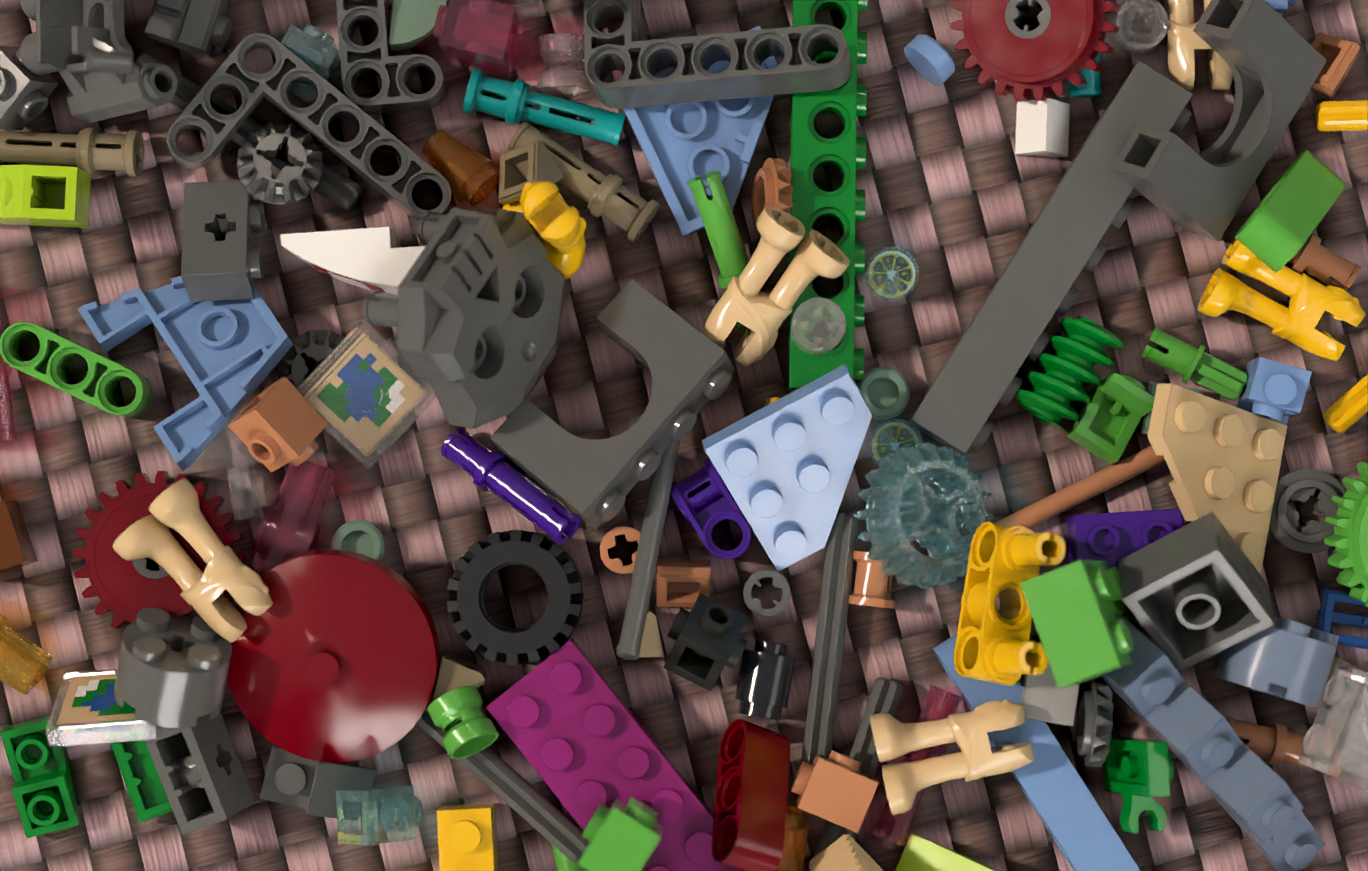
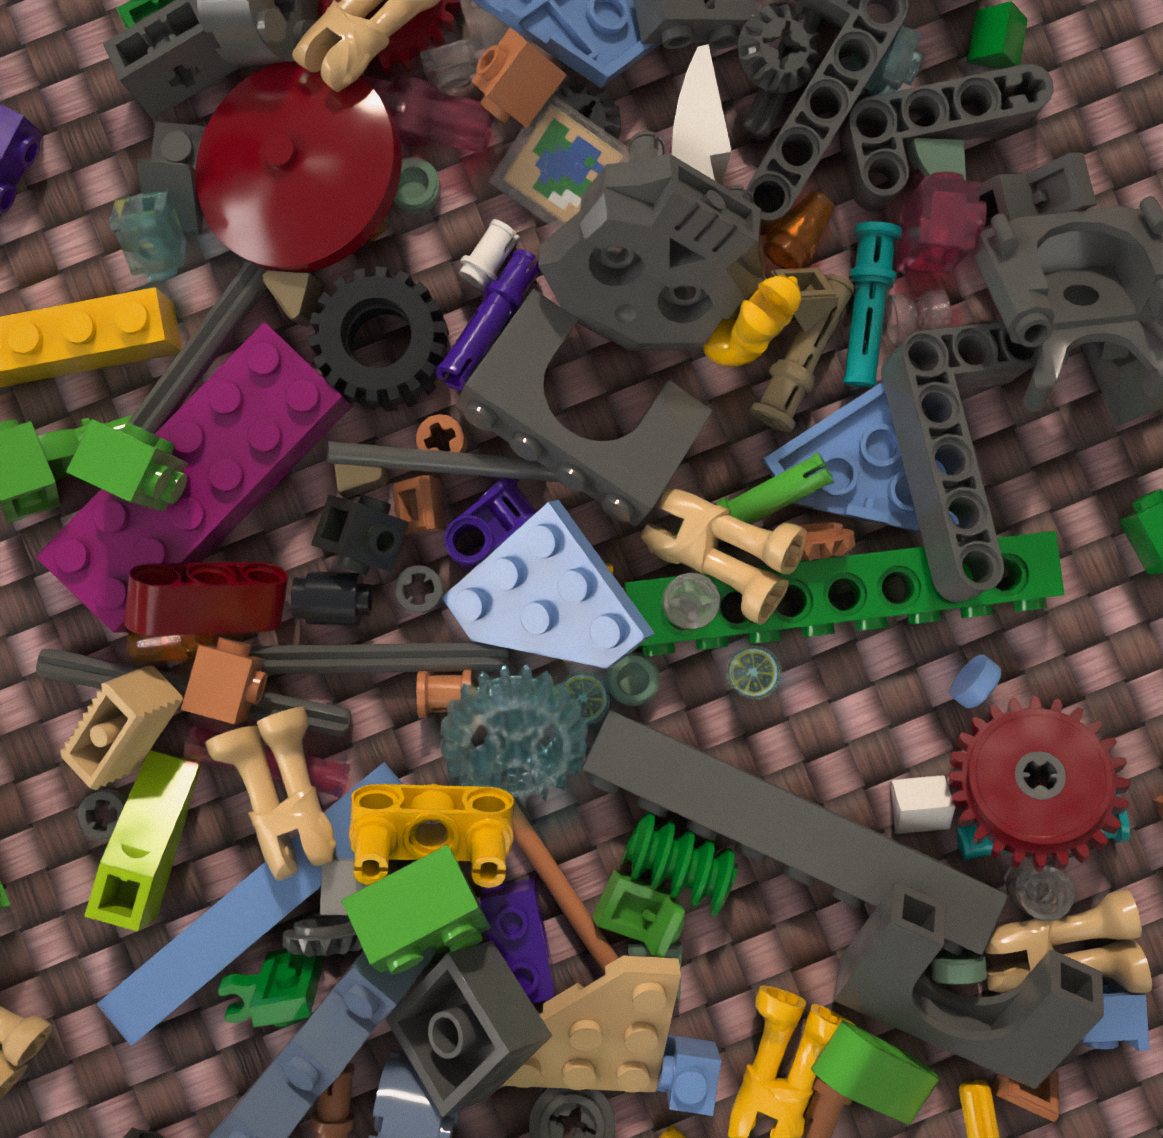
camera: 80 degrees right, 0 degrees up
bright green wheel [428,685,499,759] -> none
bright green axle [1140,326,1248,400] -> none
none -> white pin [459,219,520,291]
none -> sand green tile [930,950,987,984]

